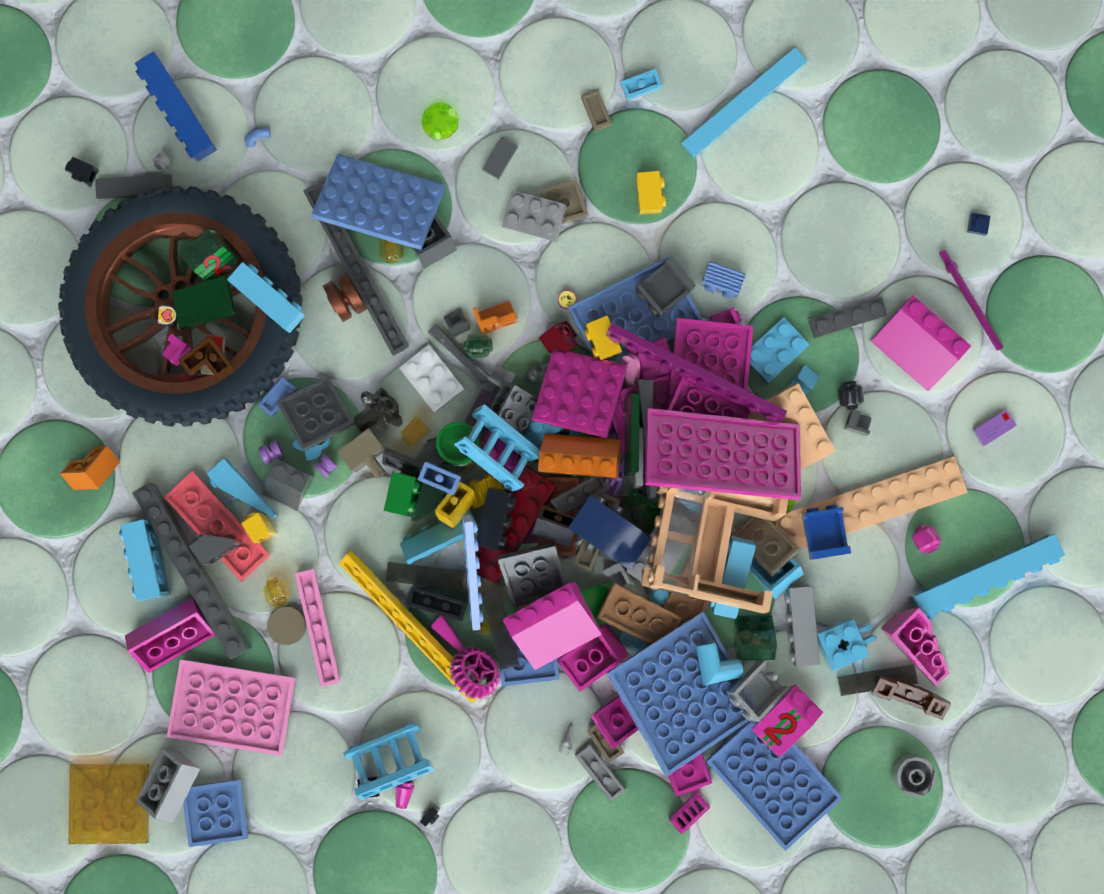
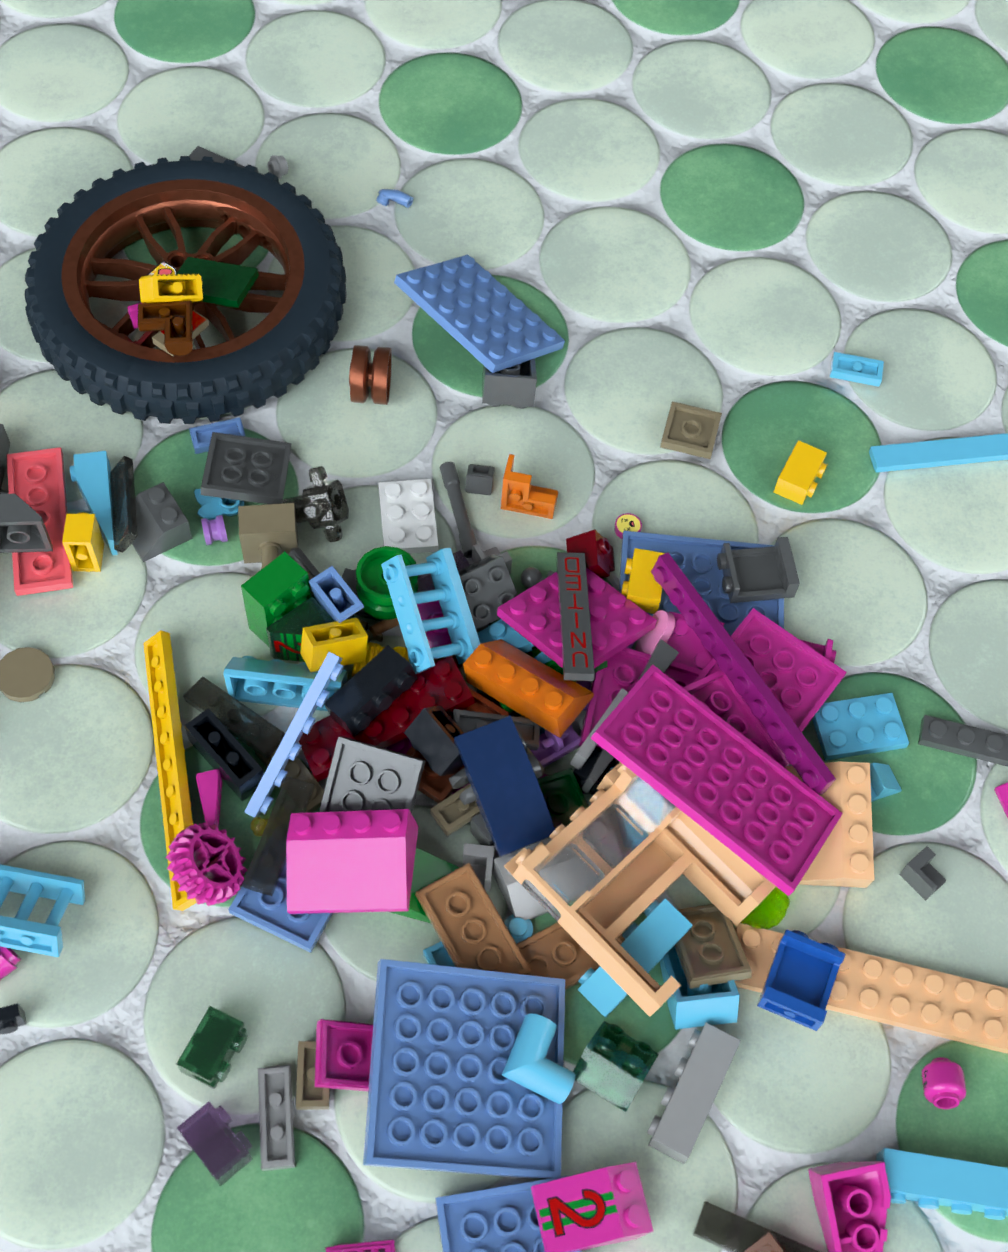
camera: 25 degrees right, 25 degrees down
black brick [65,157,99,187] -> none
blue brick [134,51,217,162] -> none
clear green slope [179,229,239,281] -> none
medium azure brick [227,262,305,333] -> none
medium lavender wheel [258,440,284,465] -> none
clear yellow head [262,577,291,608] -> none
bright pink plate [295,569,341,687] -> none
dark grey plate [303,182,410,356] -> none
clear yellow head [379,239,404,263] -> none
clear yellow brick [400,416,431,447] -> none
clear neon green dish [421,103,459,141] -> none
clear green head [463,333,493,358] -> none
dark grey tile [483,137,518,180] -> none
light grey plate [502,190,567,242] -> none
dark pink slope [557,624,630,692] -> none
light grey hand [559,726,573,755] -> none
dark tan tile [581,90,612,132] -> none
dark green tile [624,393,640,476] -> none
dark pink tile [669,753,712,796] -> none
medium blue brick [701,261,746,299] -> none
window [726,660,790,722] -> none
medium azure hinge [817,619,877,671] -> none
black head [837,381,864,410] -> none
none -> clear smoke tile [110,456,138,553]
none -> yellow brick [139,274,203,303]
none -> clear green brick [176,1006,248,1089]
none -> clear purple brick [177,1101,252,1186]
none -> dark grey tile [556,552,595,681]

